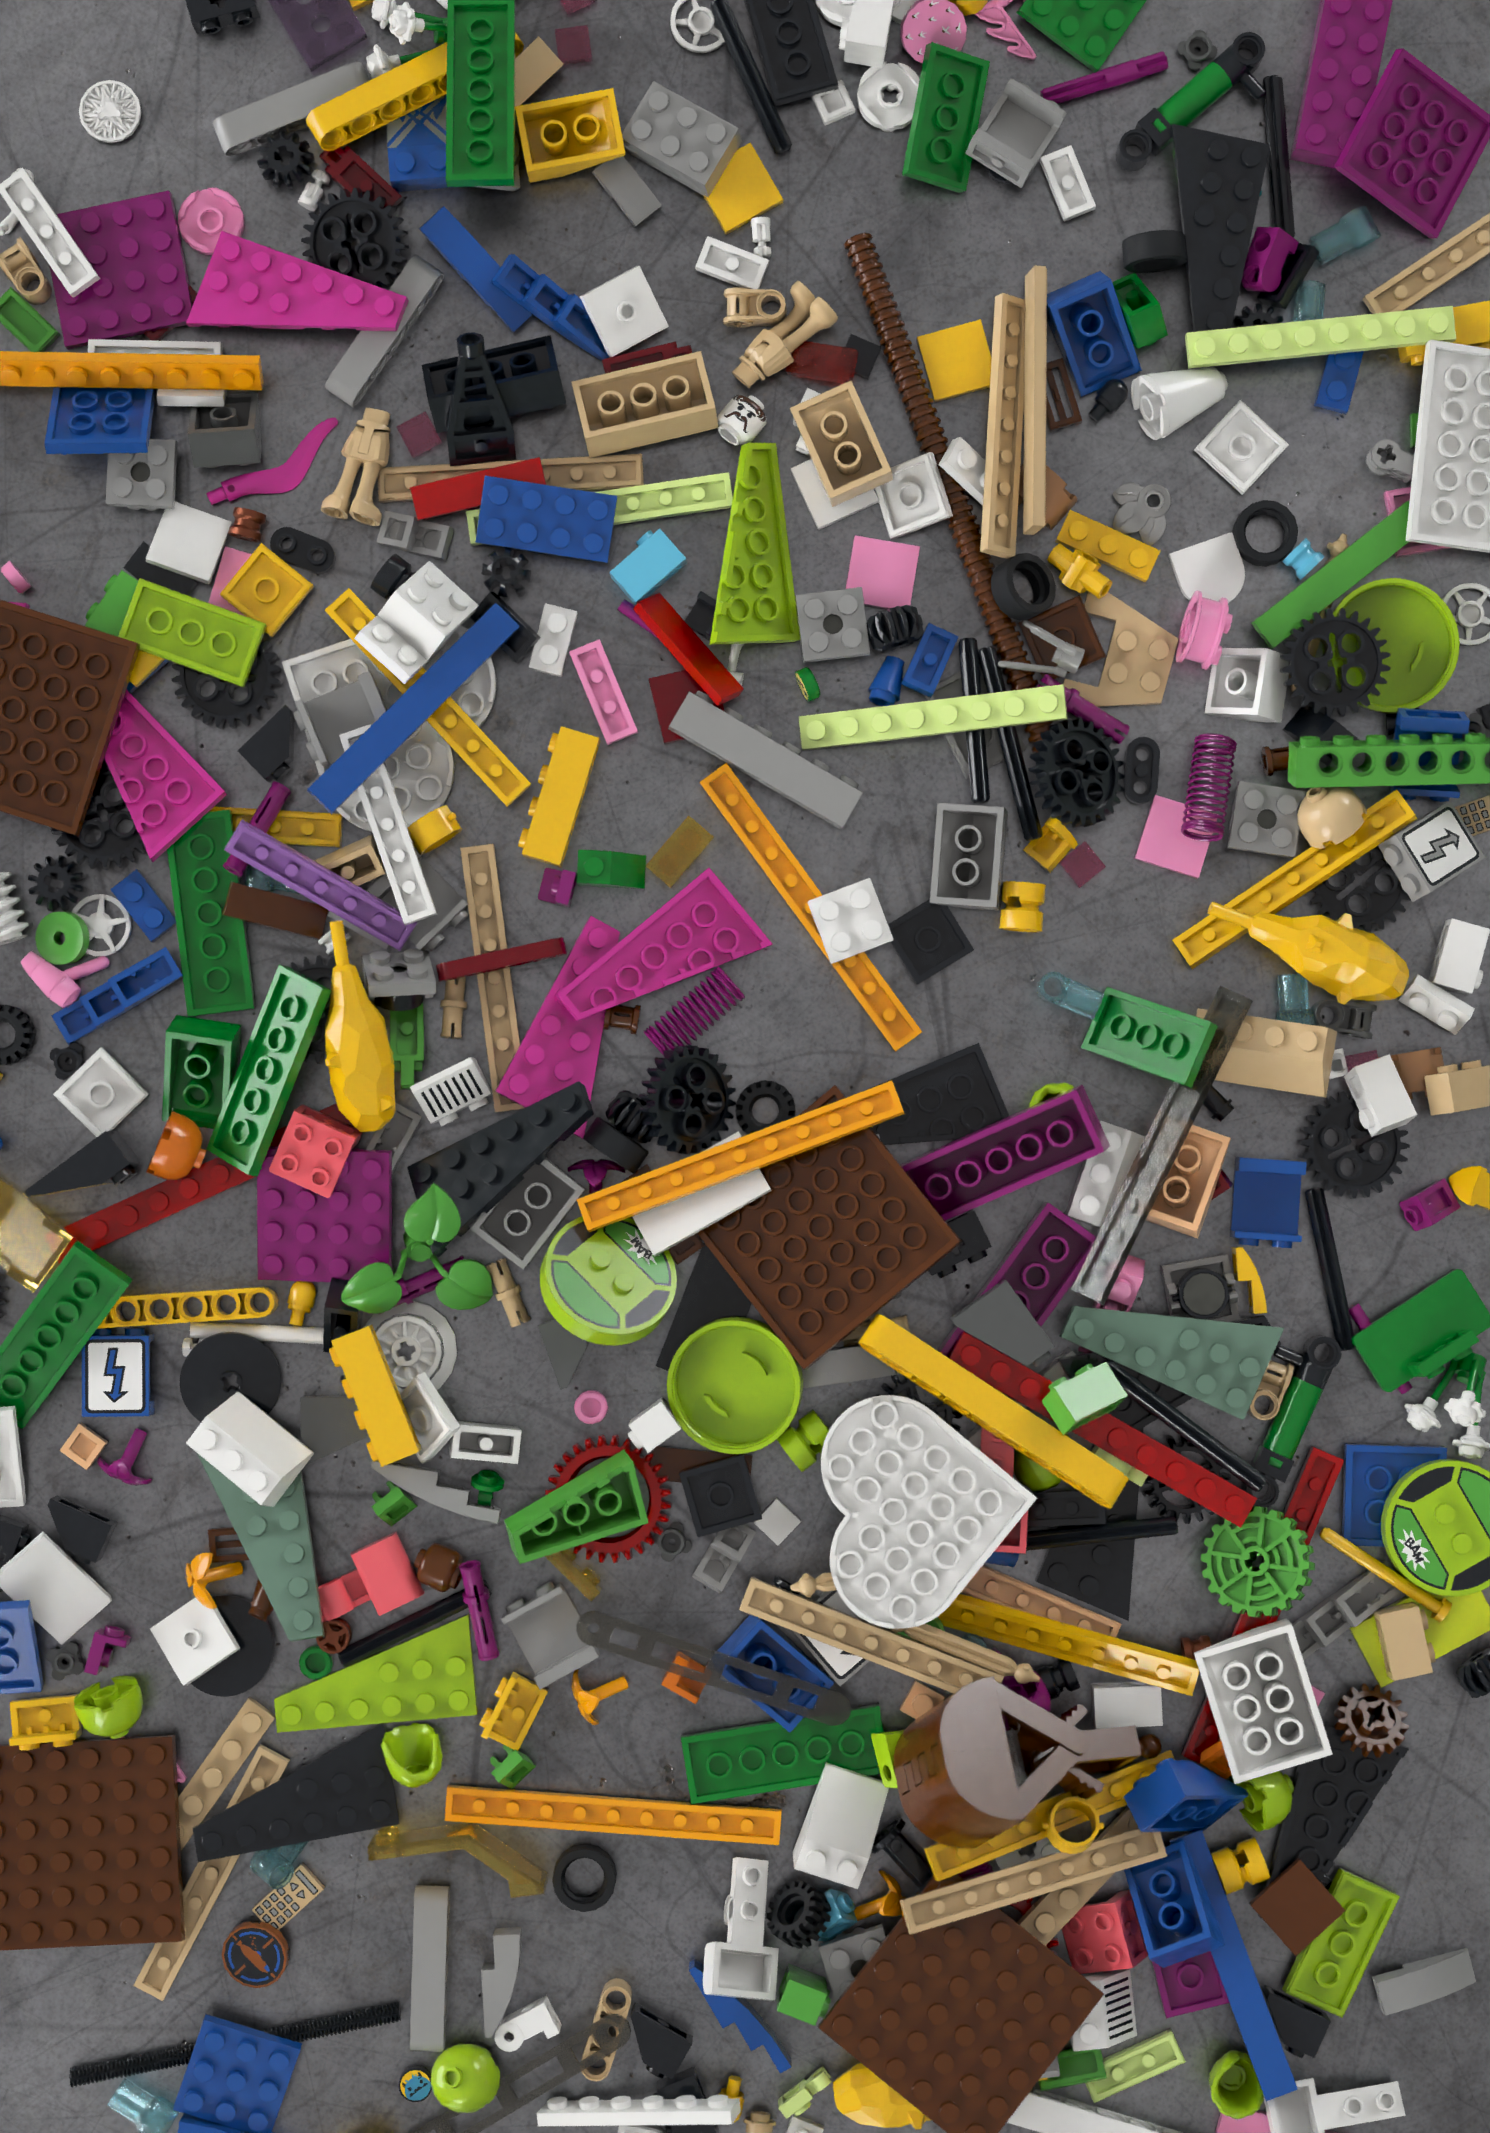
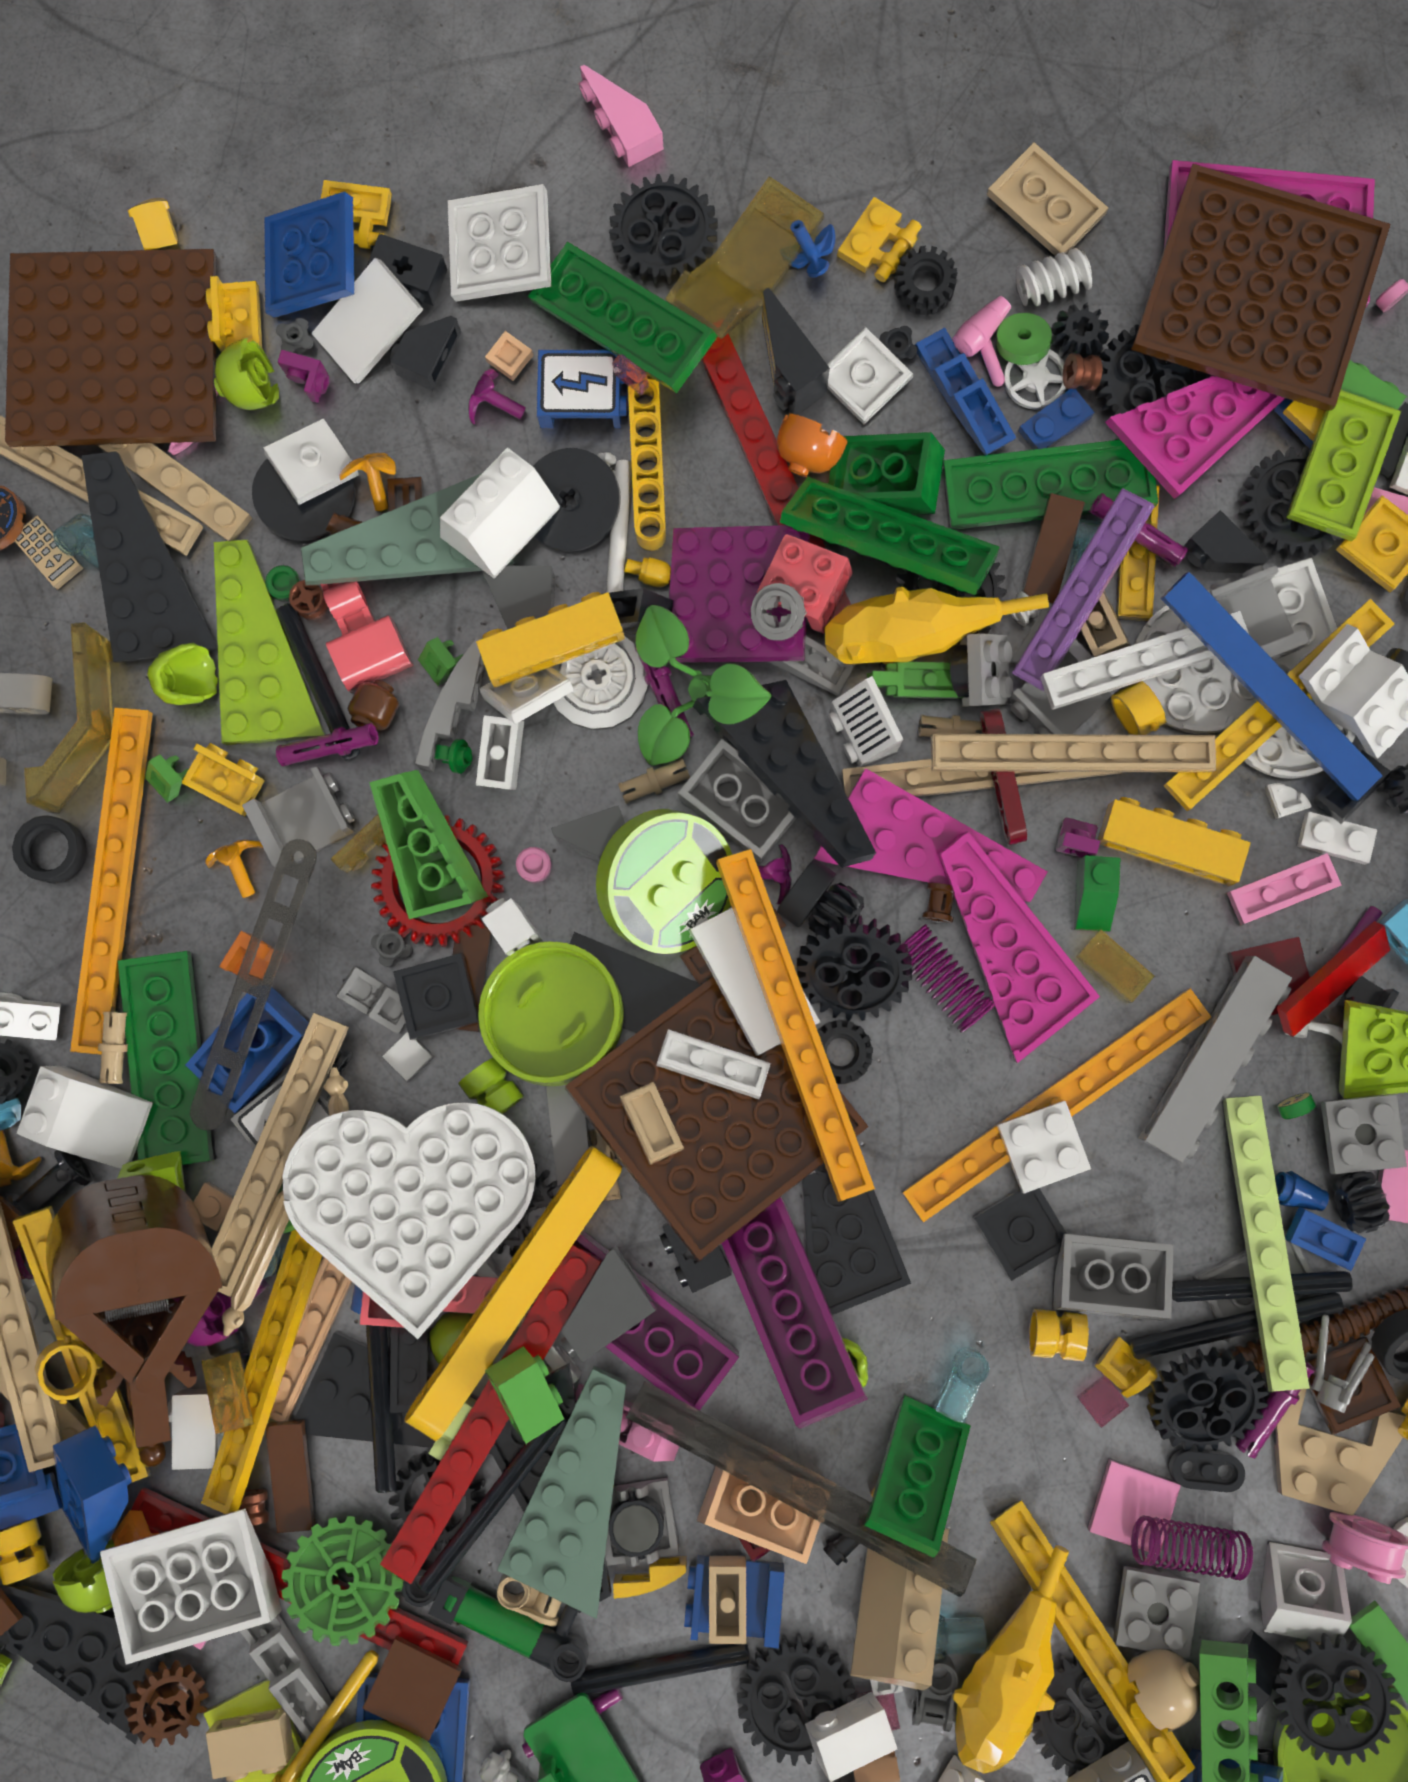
camera: 100 degrees right, 5 degrees down
white slope [1064,1120,1157,1237] -> none
reddish brown bush [1261,746,1289,776] -> none
none -> tan pin [98,1012,128,1084]
none -> clear yellow plate [201,1351,254,1434]
none -> reddish brown tile [266,1420,316,1533]
none -> reddish brown tile [362,1636,462,1741]
none -> clear pink tile [612,354,649,396]
none -> tan tile [620,1082,684,1165]
none -> white tile [656,1029,771,1099]
none -> tan brick [709,1556,746,1644]
none -> light grey gear [751,583,807,640]
none -> tan tile [931,734,1216,772]
none -> copper wheel [1063,354,1103,390]
none -> white tile [1264,783,1312,819]

